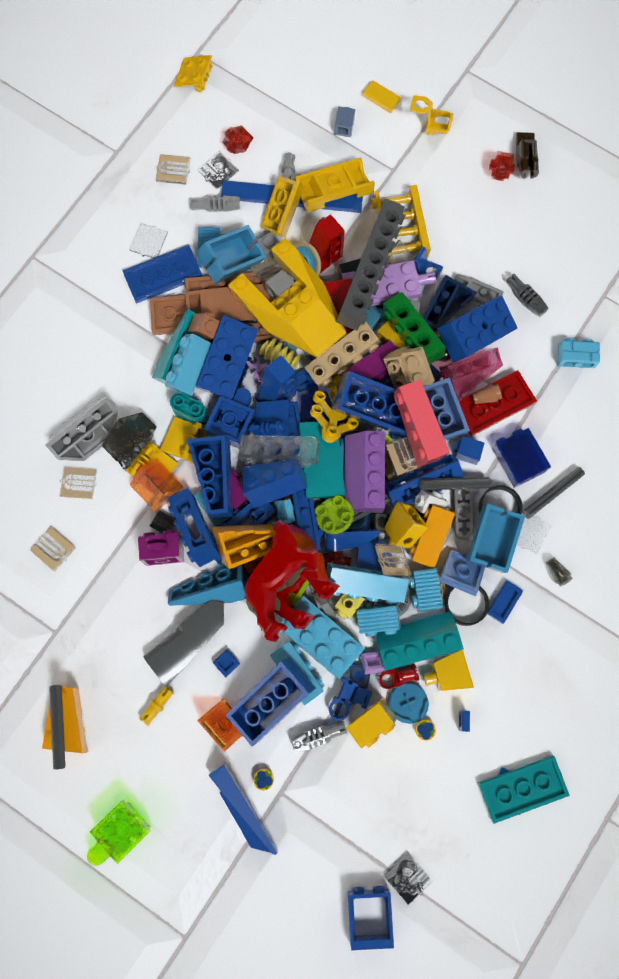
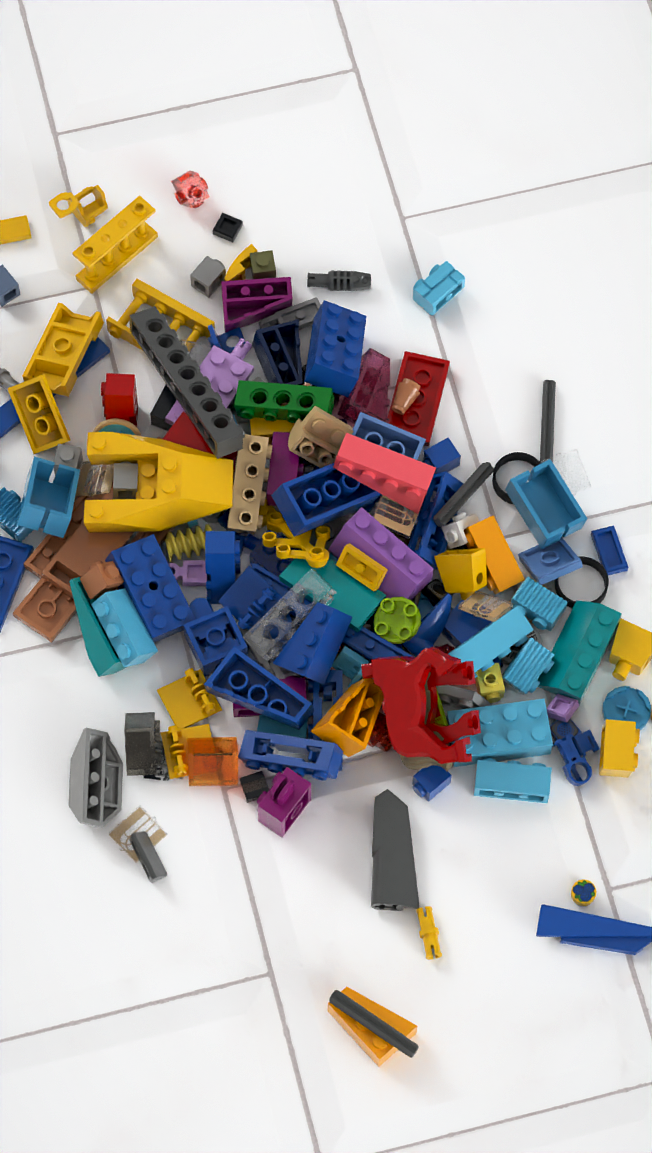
camera: 50 degrees left, 10 degrees down
piece [29,526,76,572] -> none
clear neon green brick [87,799,153,866] -> none
dark azure wedge [167,562,249,606] -> none
teal brick [170,393,208,425] -> none
clear orange slope [197,699,242,752] -> none
blue tile [212,649,240,678] -> none
blue brick [226,657,316,747] -> none
light grey hinge [290,721,347,752] -> none
red connector [378,663,420,690] -> none
light grey beam [453,489,473,540] -> none
clear blue brick [492,428,551,488] -> none
dark brown plate [516,132,539,179] -> none
clear smoke cone [545,557,573,587] -> none
none -> yellow fence [72,195,158,294]
none -> dark grey slope [129,831,167,883]
none -> light grey brick [190,256,226,298]
none -> black tile [212,212,243,243]
none -> magenta wedge [221,277,293,333]
none -> yellow slope [224,244,257,281]
none -> olive brick [250,250,276,279]
none -> yellow plate [336,543,388,591]
none -> blue brick [412,765,452,802]

